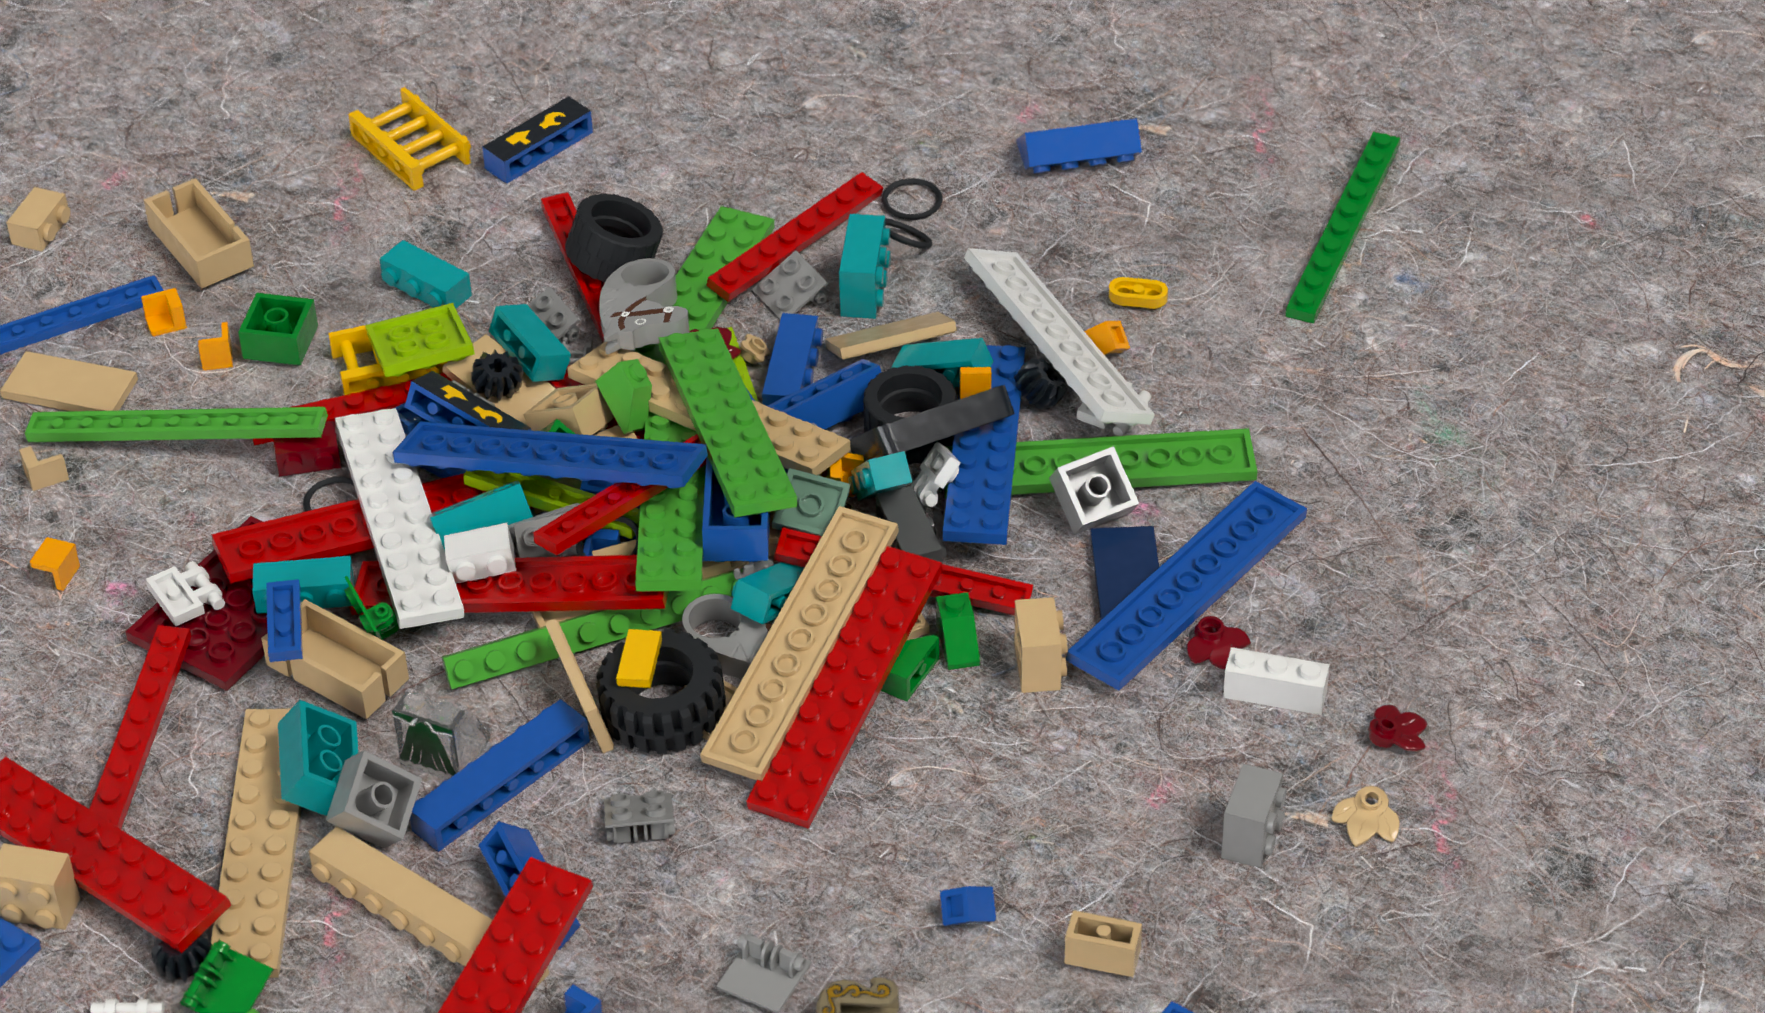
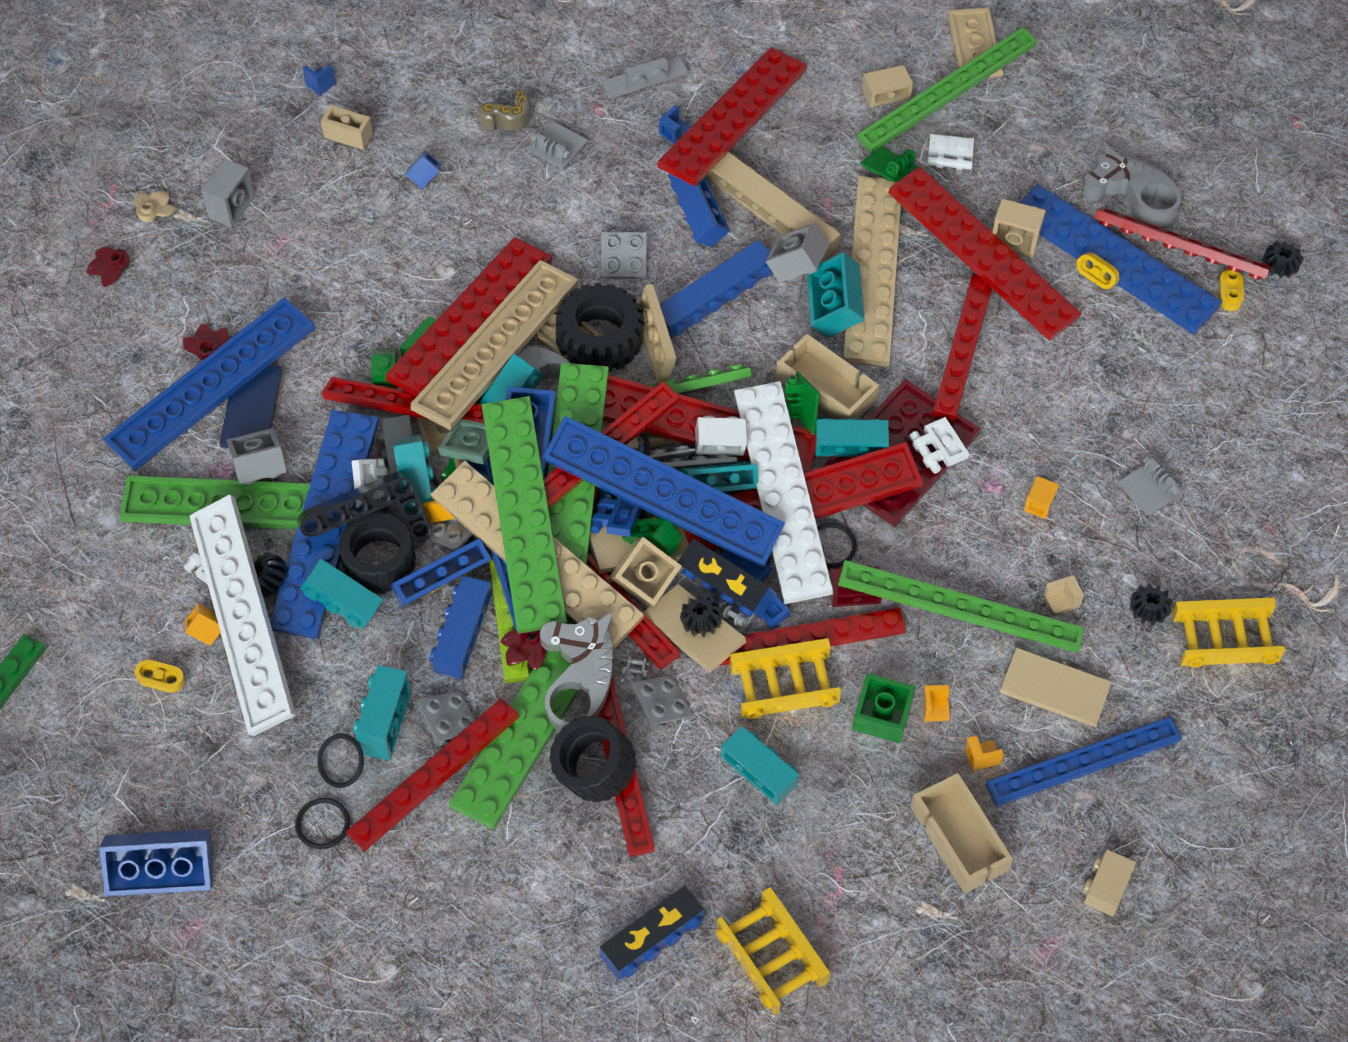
camera: 175 degrees left, 15 degrees up
blue plate [266,579,303,662] -> none
lime plate [365,303,475,377] -> none
clear slope [392,687,491,780] -> none
teal brick [489,304,571,382] -> none
bright green slope [595,359,652,434] -> none
yellow tile [616,629,662,688] -> none
tan plate [739,334,770,364] -> none
tan tile [825,312,957,360] -> none
light orange tile [959,367,992,399] -> none
tan brick [1014,597,1067,693] -> none
white brick [1223,647,1330,715] -> none

